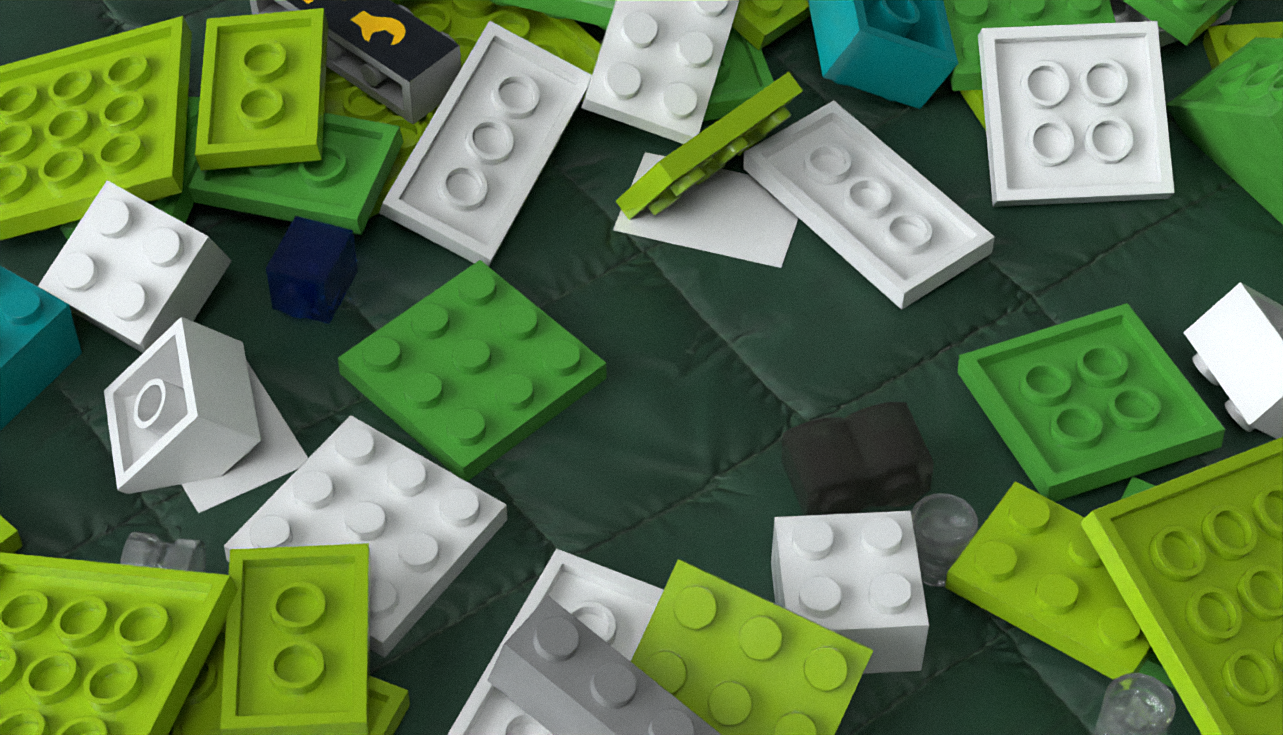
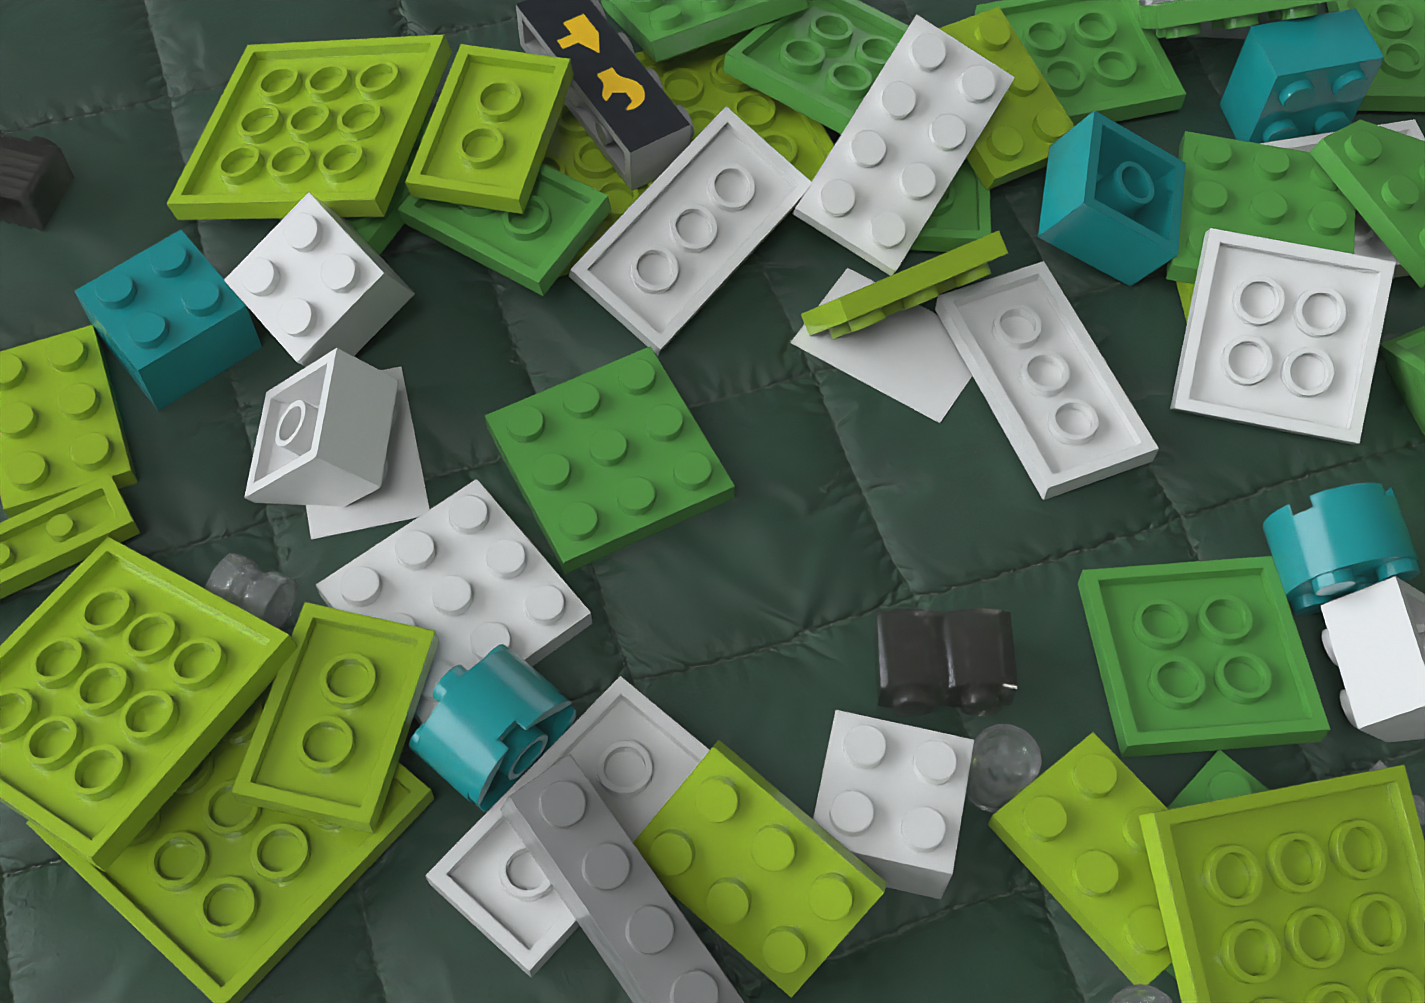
camera: 15 degrees right, 10 degrees up
clear blue brick [266,216,358,324] -> none
none -> teal brick [409,644,576,812]
none -> teal brick [1263,482,1421,616]

